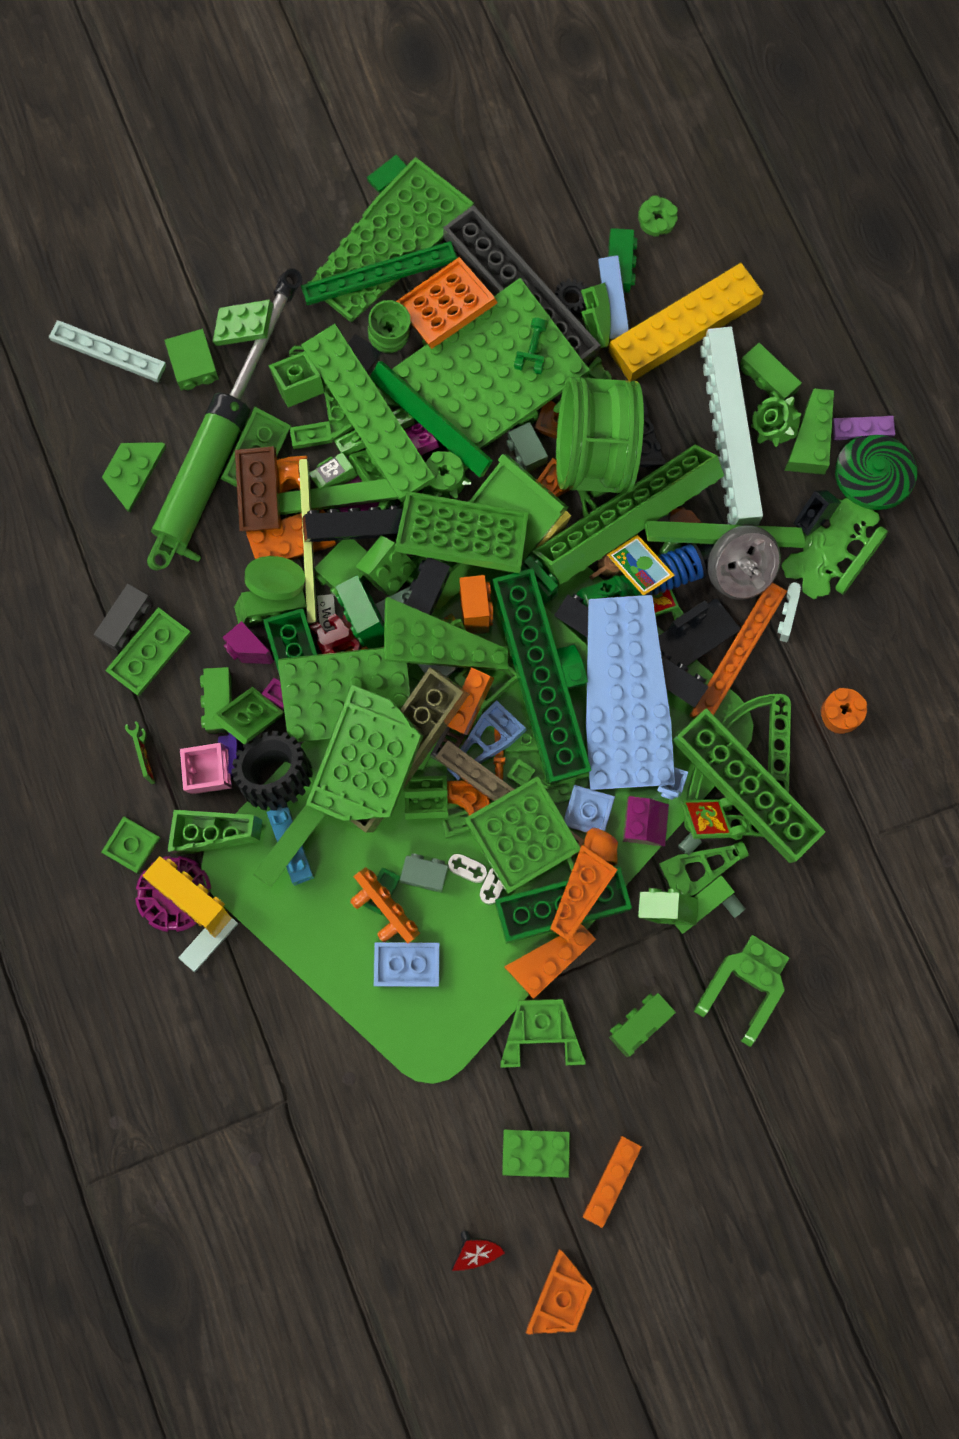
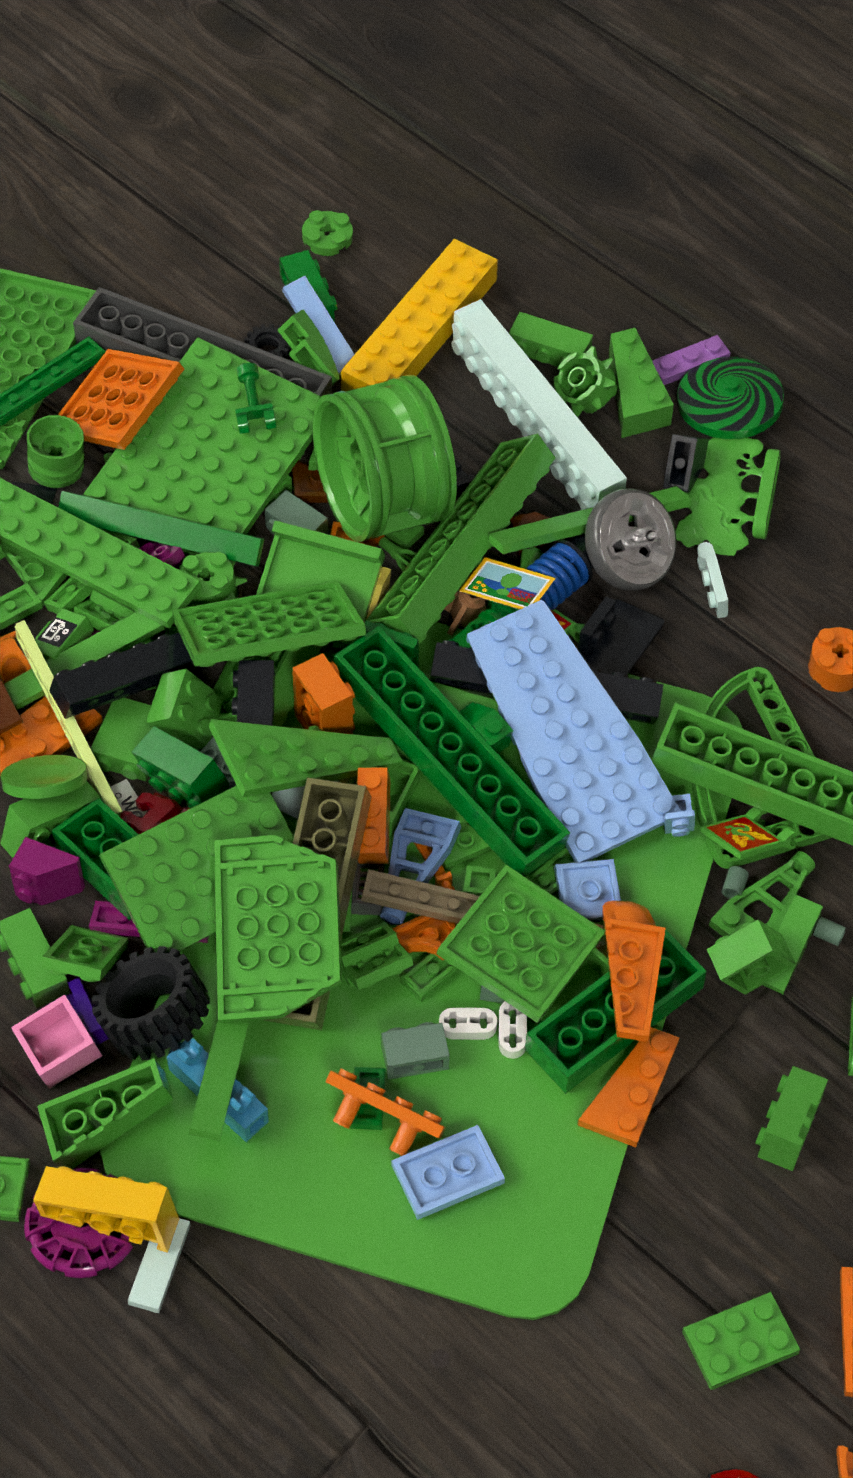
camera: 25 degrees left, 20 degrees down
bright green wing [500,999,585,1068] -> none
magenta slope [623,796,669,847] -> none
orange tile [689,582,787,718] -> none

